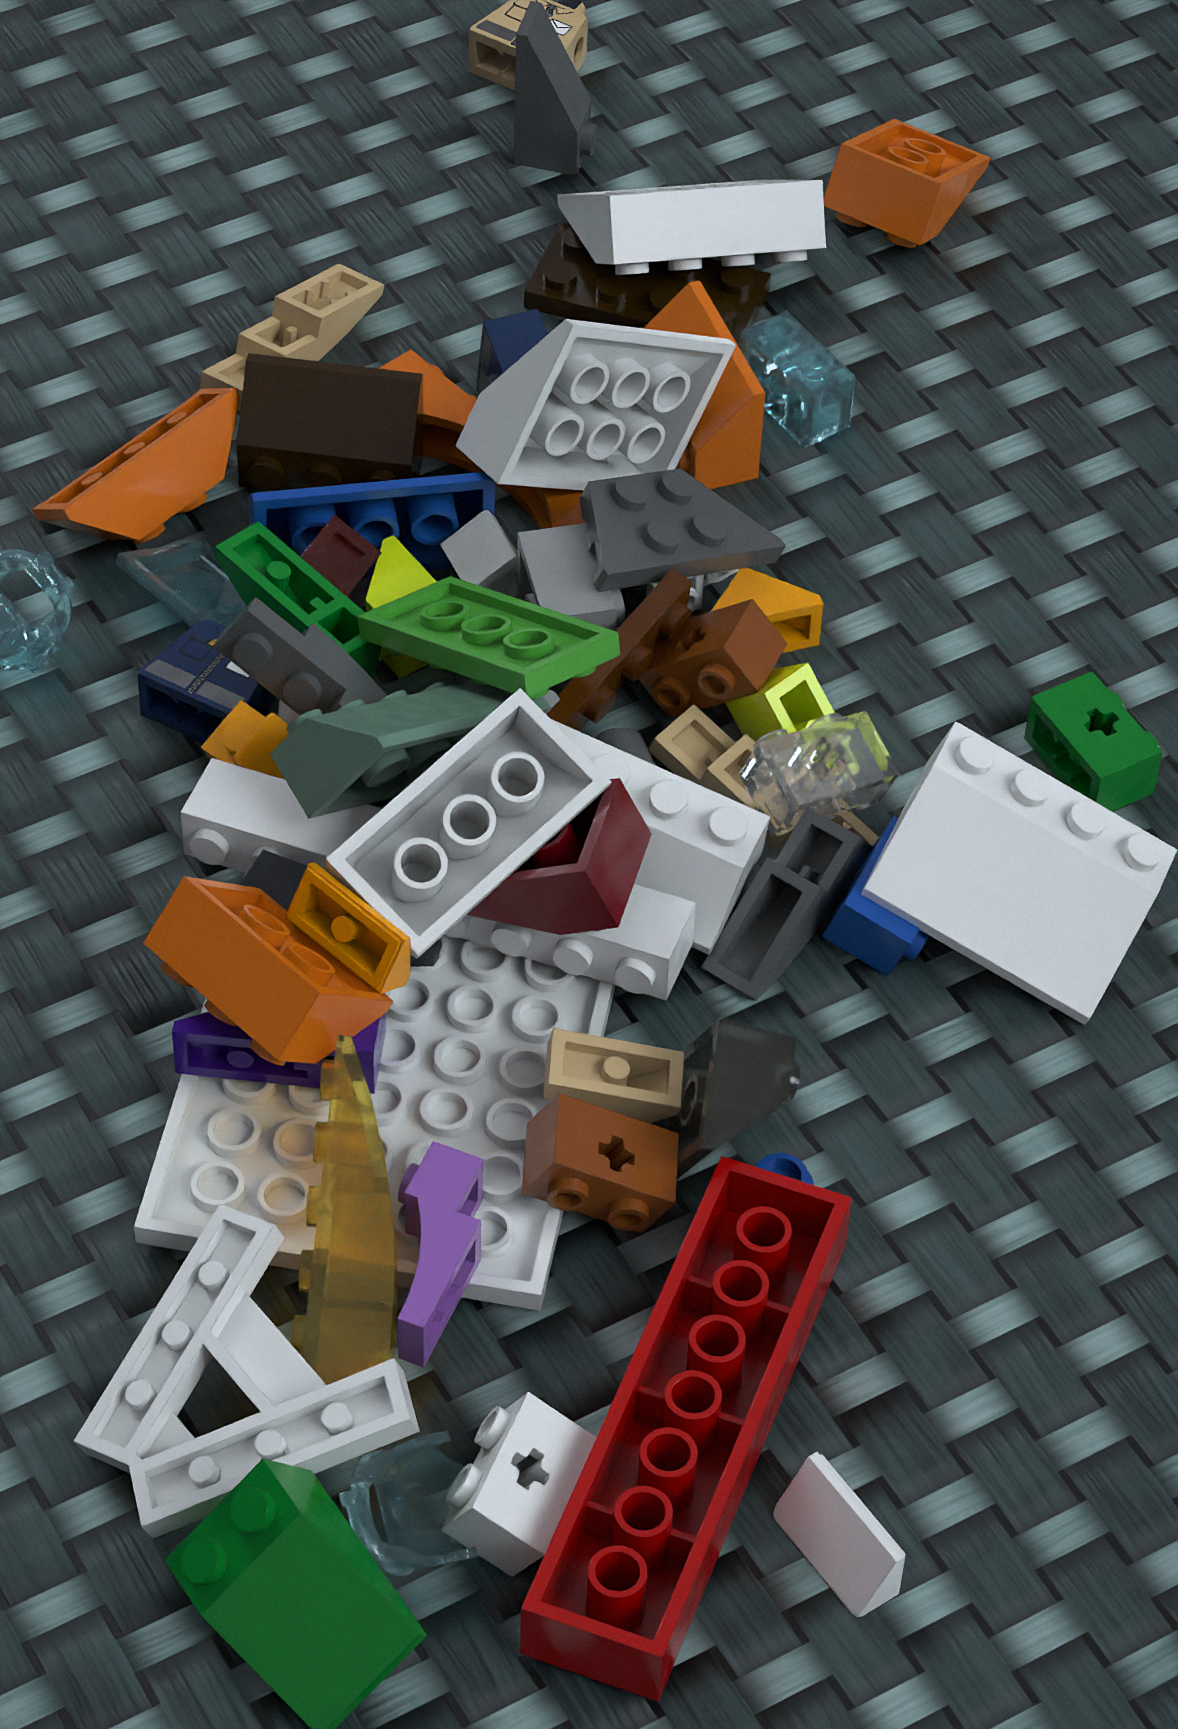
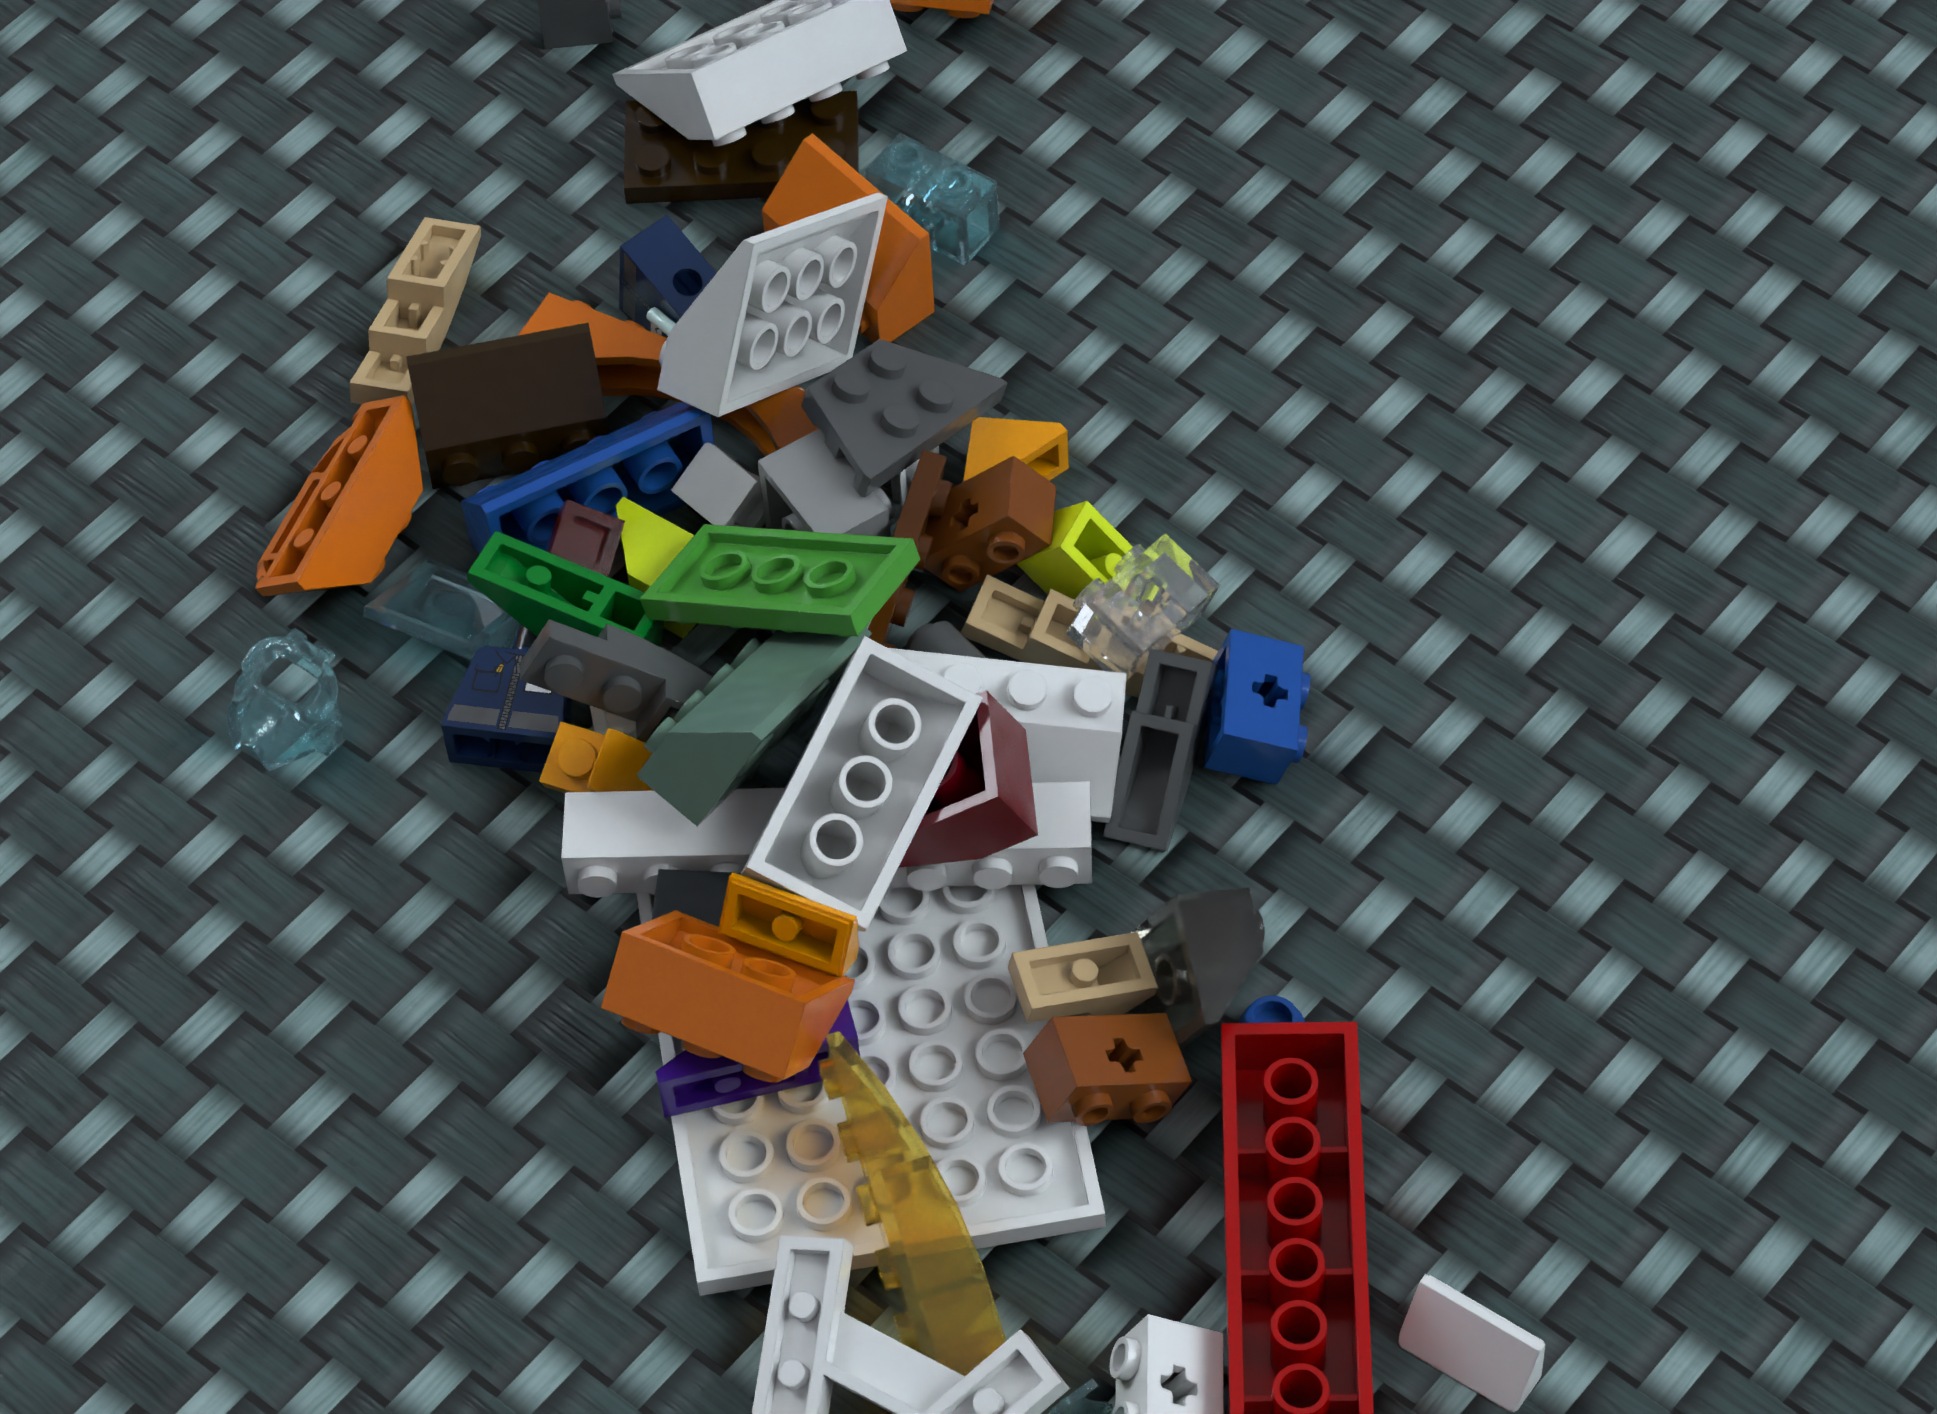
camera: 15 degrees left, 5 degrees up
medium lavender slope [397,1141,484,1368] -> none
white slope [861,721,1177,1025] -> none
green brick [1024,671,1163,811] -> none

